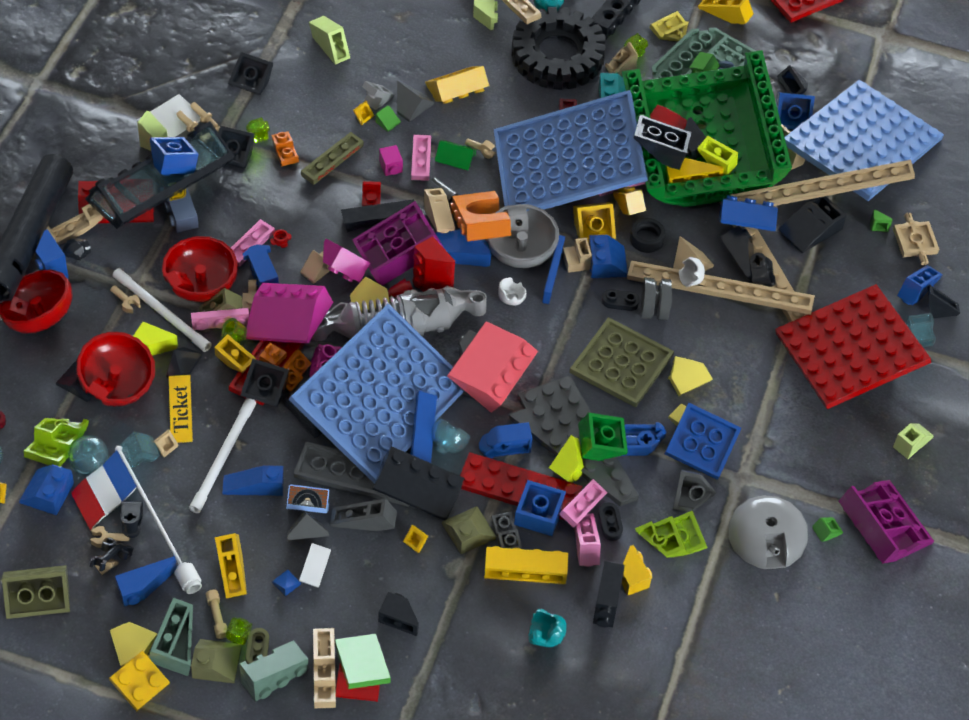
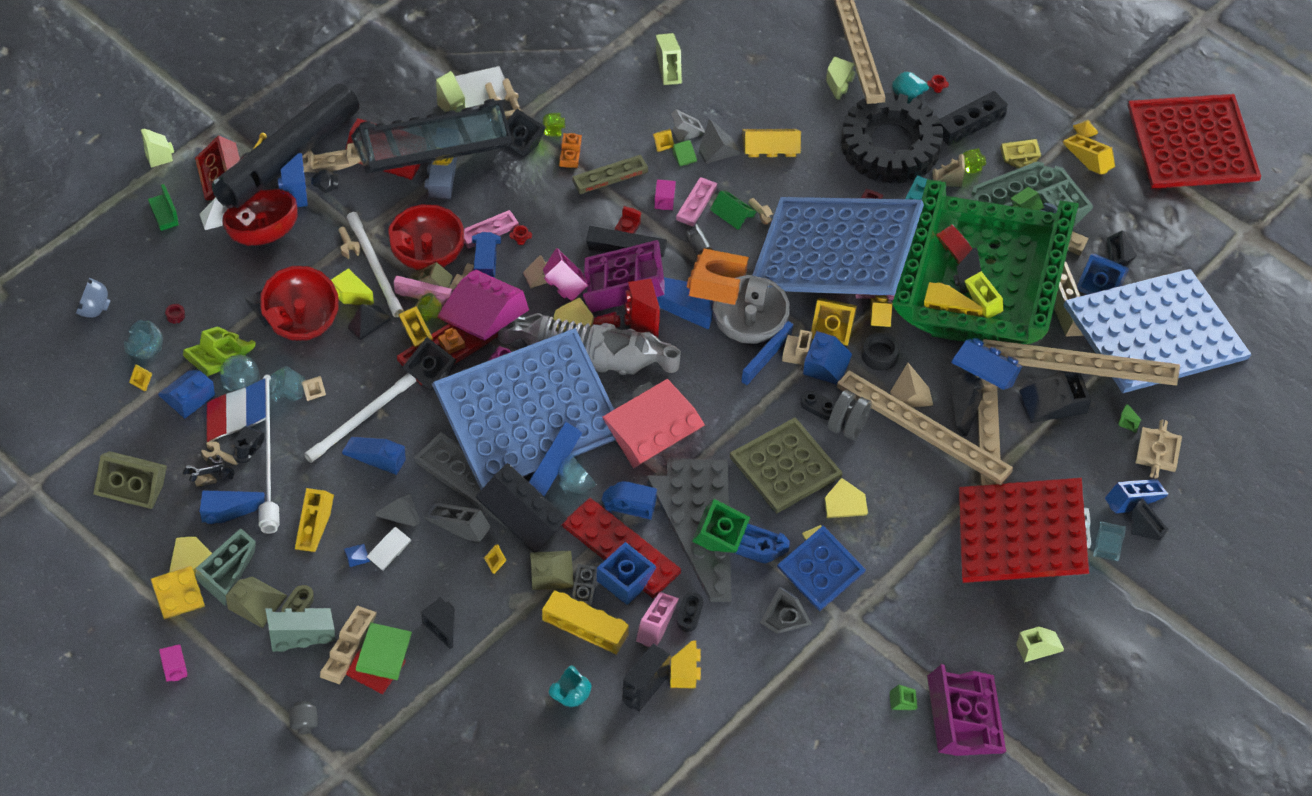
camera: 25 degrees right, 0 degrees up
blue slope [150,137,198,176] -> none
yellow sticker [169,375,193,443] -> none
tan bar [206,590,229,639] -> none
clear neon green plate [226,617,252,645] -> none
black slope [228,52,273,95] -> none
orange slope [283,350,312,392] -> none
panel [286,484,329,514] -> none
tan slope [424,188,455,233] -> none
white hair [498,277,526,306] -> none
neon yellow slope [549,435,584,483] -> none
bright pink plate [559,479,607,528] -> none
black slope [633,115,691,170] -> none
lime slope [635,511,708,558] -> none
white hair [679,257,705,287] -> none
light grey piece [728,495,808,569] -> none
black piece [750,252,776,287] -> none

